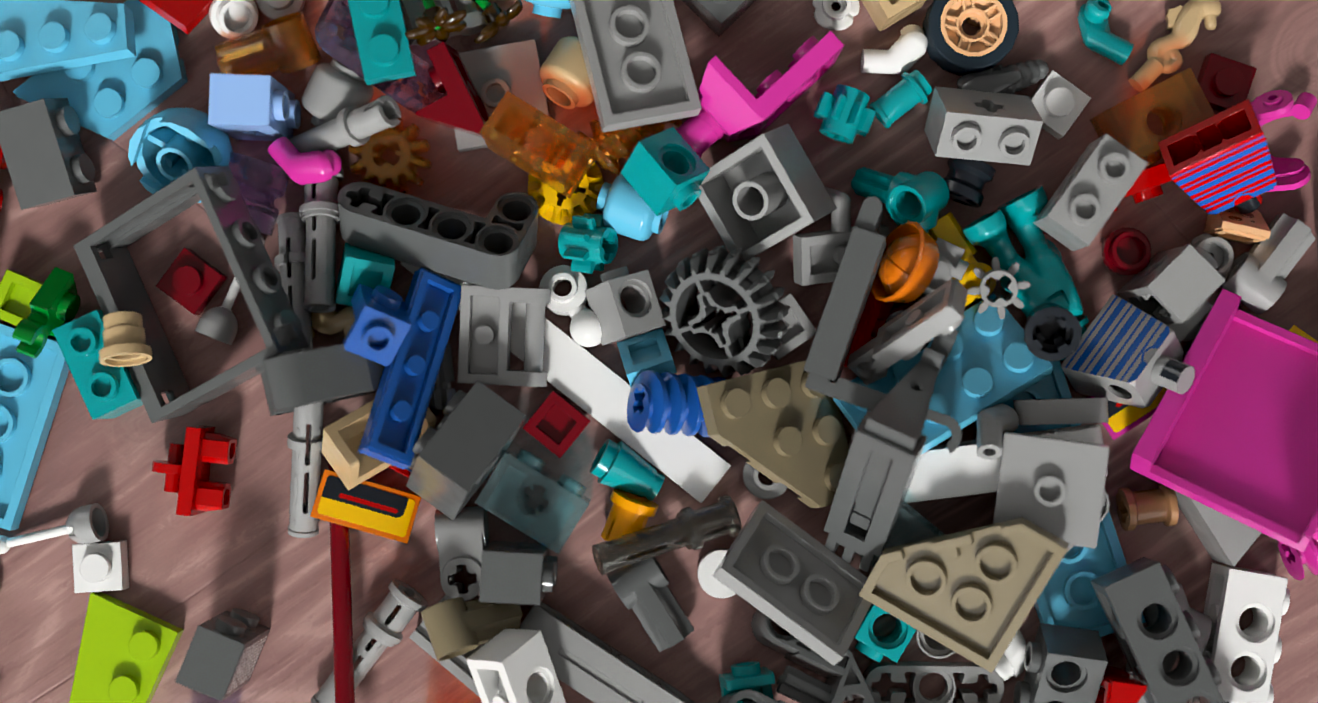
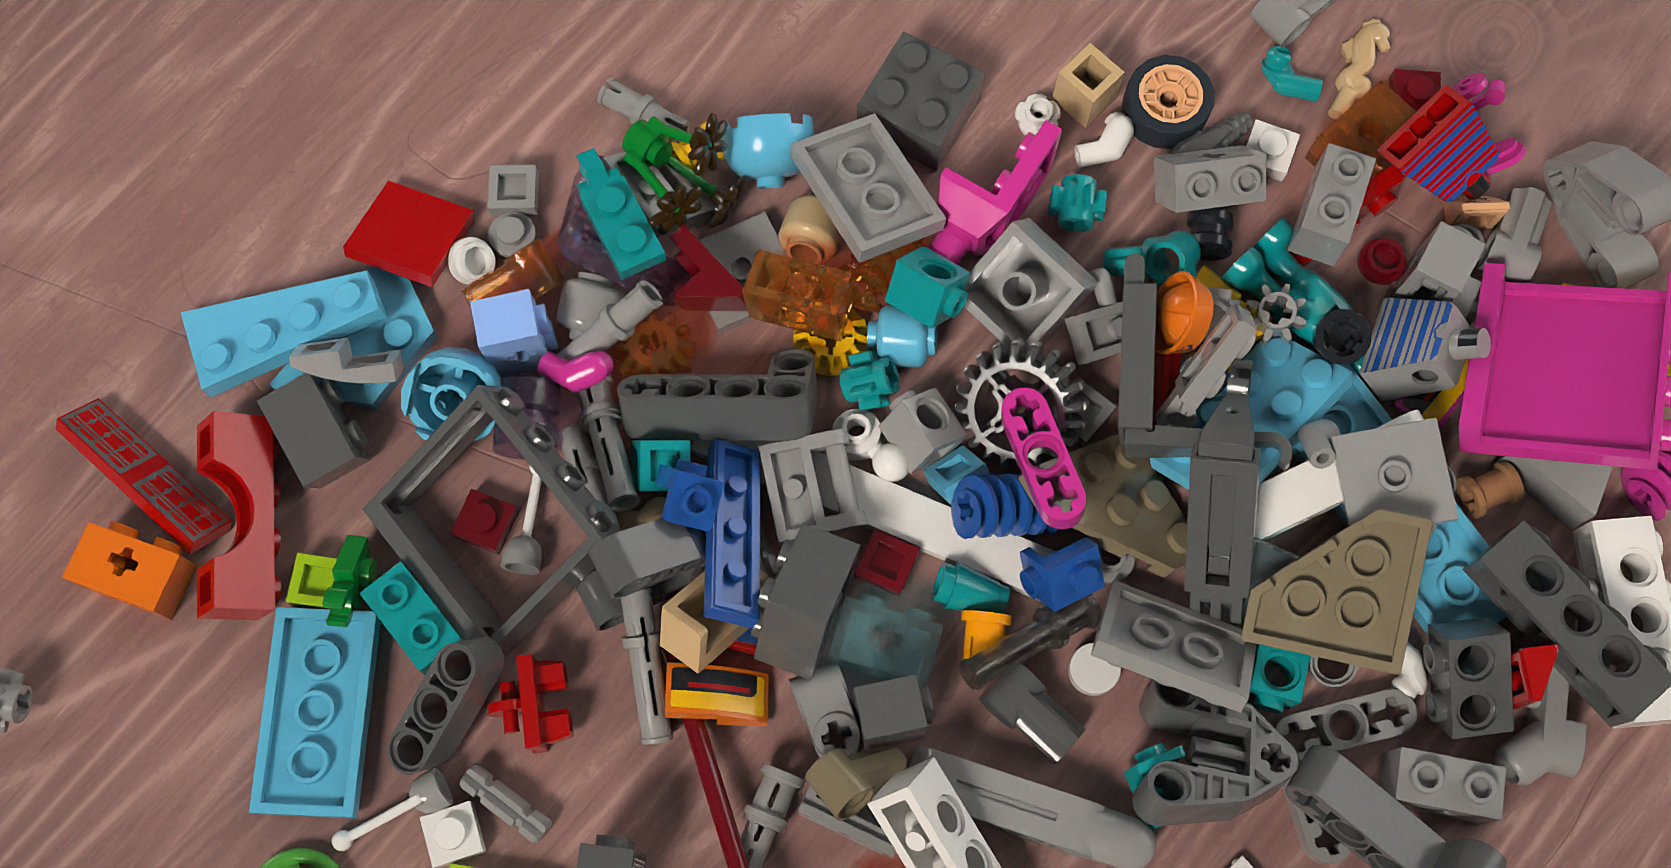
camera: 15 degrees left, 15 degrees down
tan piece [99,311,152,367] -> none
teal pin [869,69,933,129] -> none
light grey beam [1013,397,1109,425] -> none
none -> light grey slope [289,338,405,383]
none -> dark grey beam [387,637,504,775]
none -> light grey axle [459,764,552,843]
none -> dark pink beam [1001,388,1086,529]
none -> blue bracket [1020,537,1105,612]

